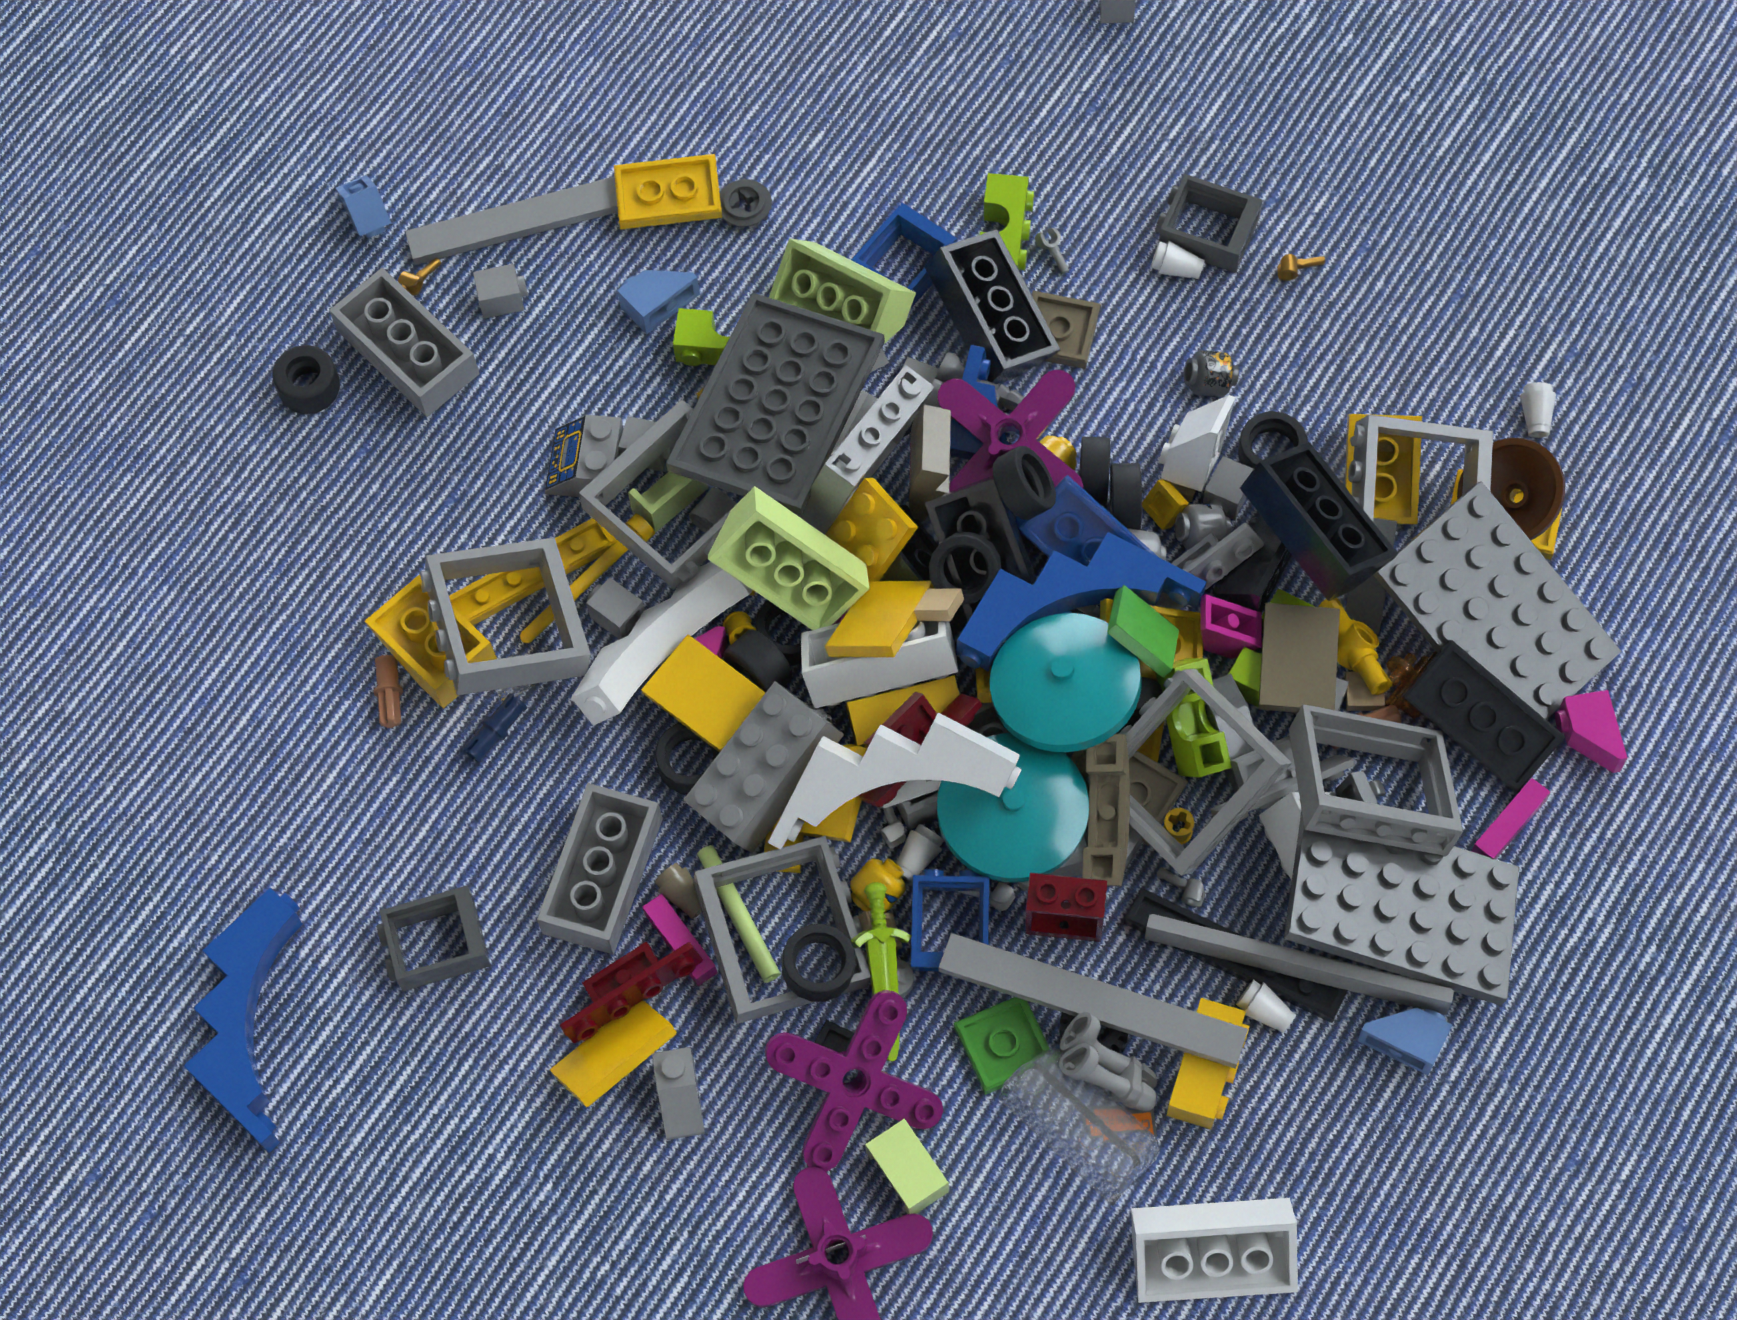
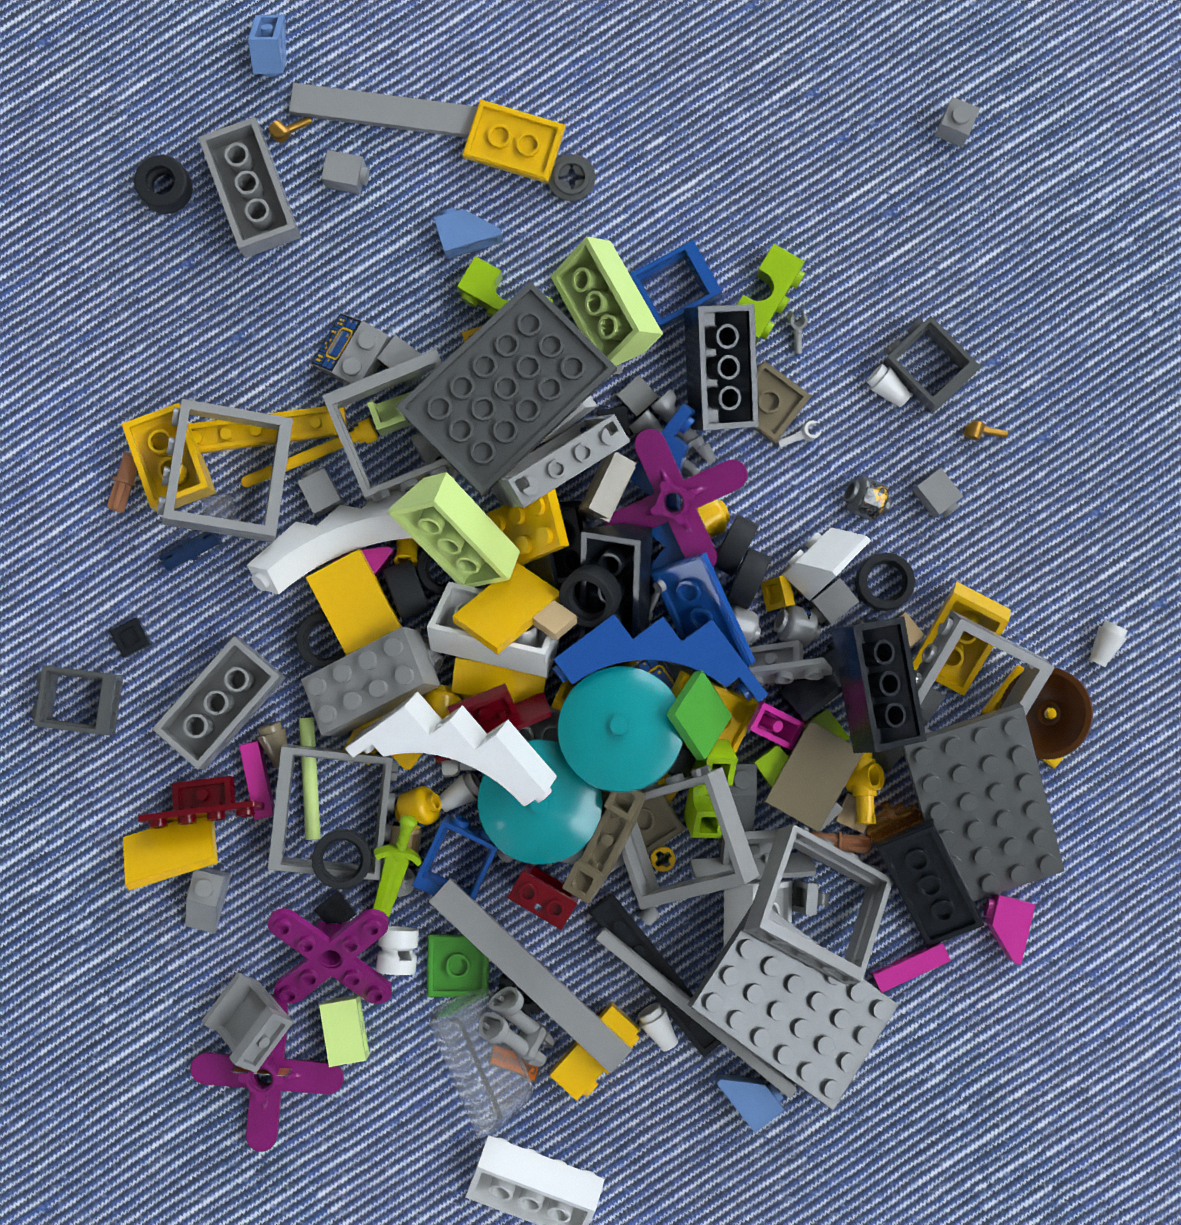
camera: 25 degrees right, 20 degrees up
black tyre [993,446,1056,520] -> none
none -> black tile [109,617,152,658]
none -> light grey panel [202,973,293,1073]
none -> white wheel [376,926,419,975]
none -> light grey hinge [649,580,667,620]
none -> white hand [778,420,821,448]
none -> light grey brick [912,468,964,518]

